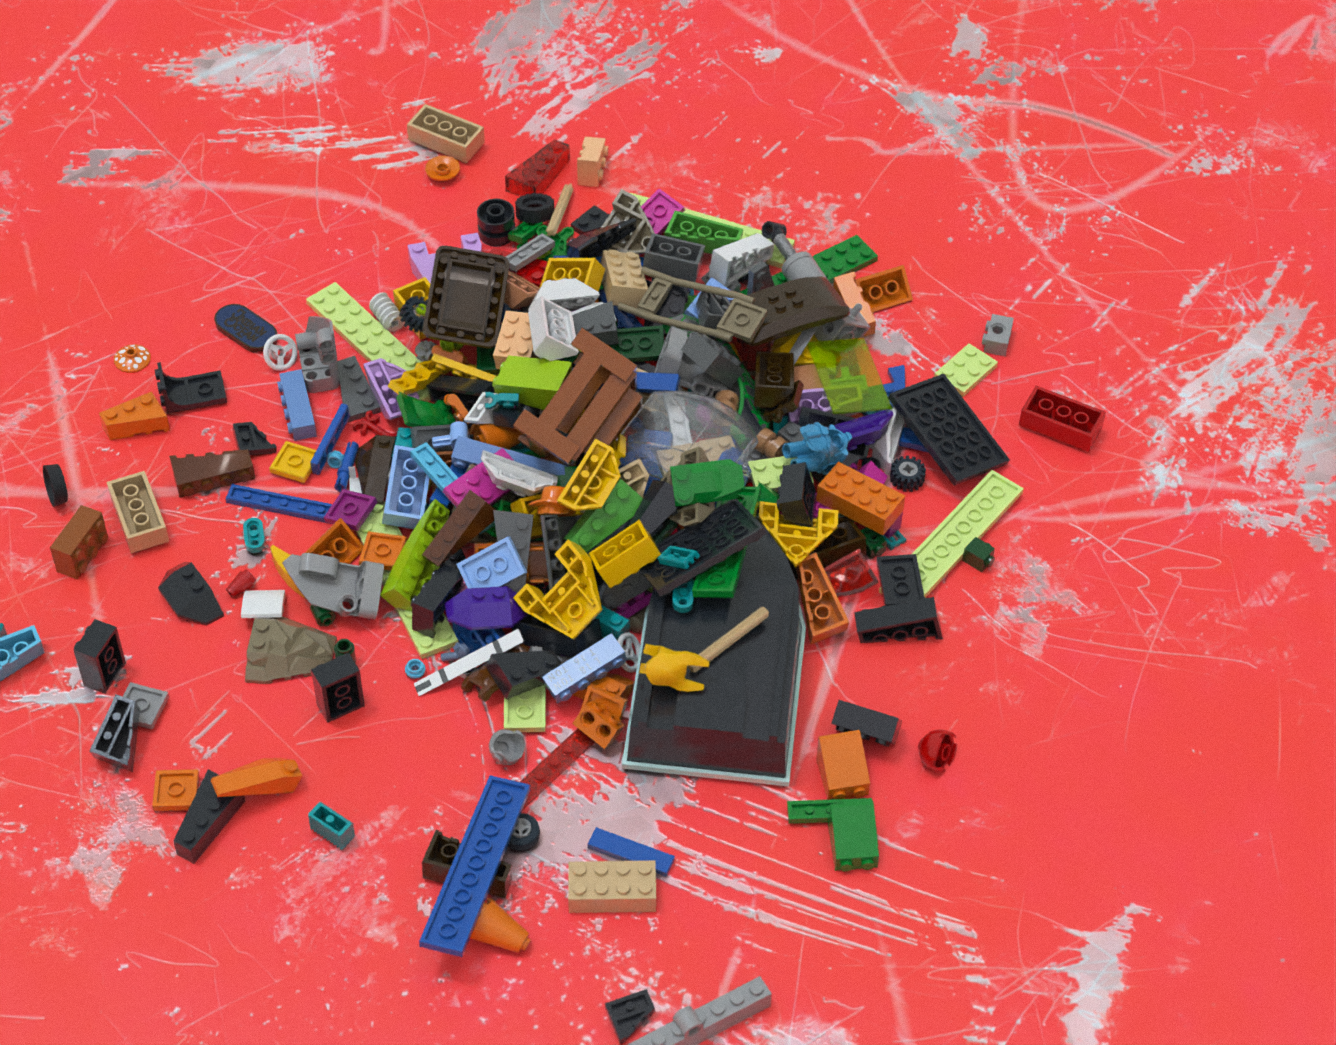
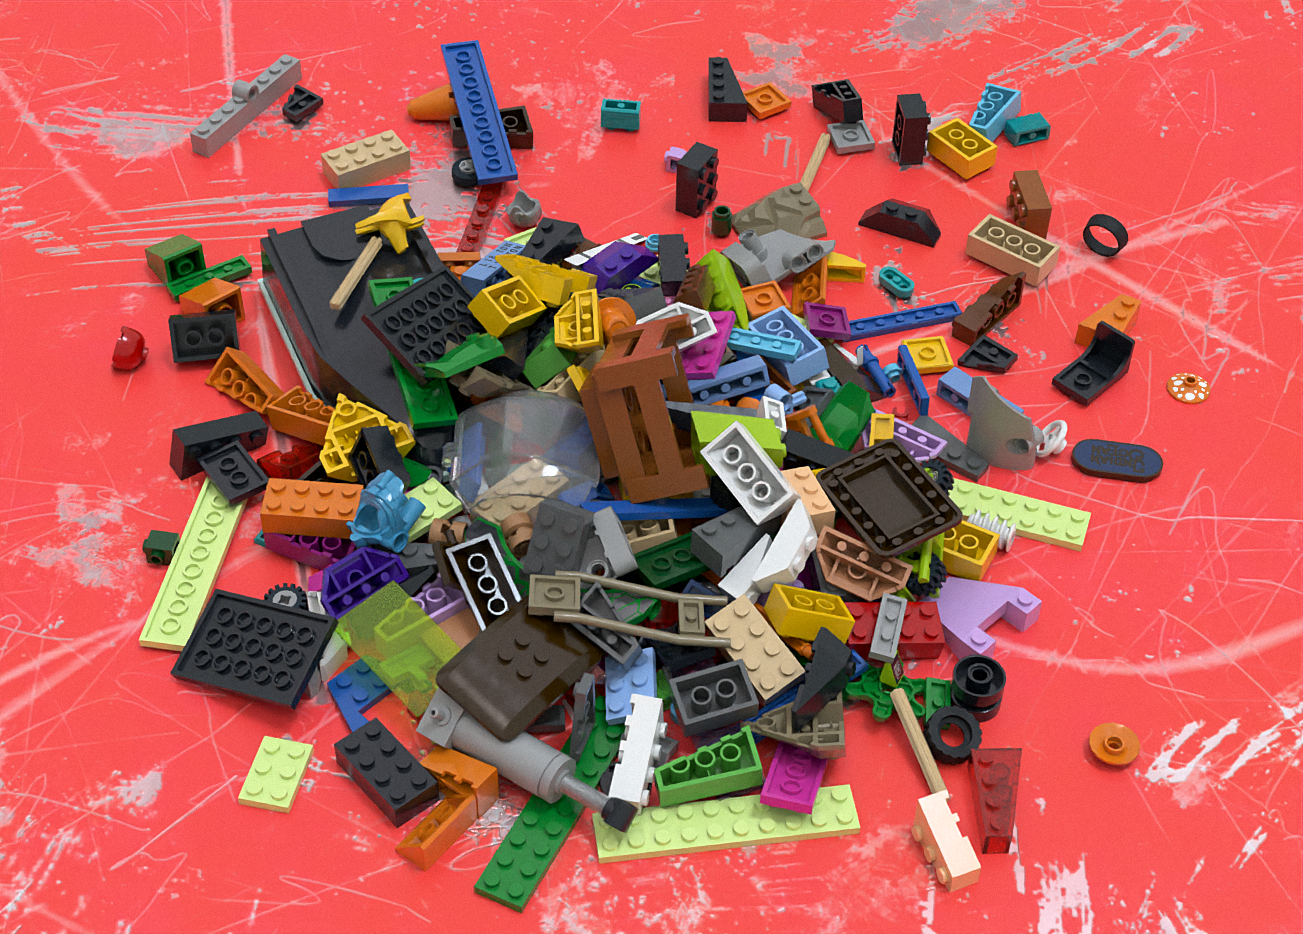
camera: 150 degrees right, 5 degrees down
orange wedge [211,758,302,797] -> none
red cone [226,569,256,598] -> none
white slope [241,590,286,618] -> none
tan brick [407,104,485,163] -> none
light blue plate [456,536,528,588] -> none
teal plate [485,392,519,409] -> none
black wing [571,205,609,235] -> none
orange brick [572,700,625,749] -> none
teal tile [657,546,700,569] -> none
light grey brick [982,314,1014,356] -> none
red brick [1019,385,1106,452] -> none
none -> orange wedge [204,347,285,415]
none -> black brick [334,718,440,828]
none -> lavender plate [664,146,687,173]
none -> tan axle [800,133,831,191]
none -> yellow brick [926,117,998,179]

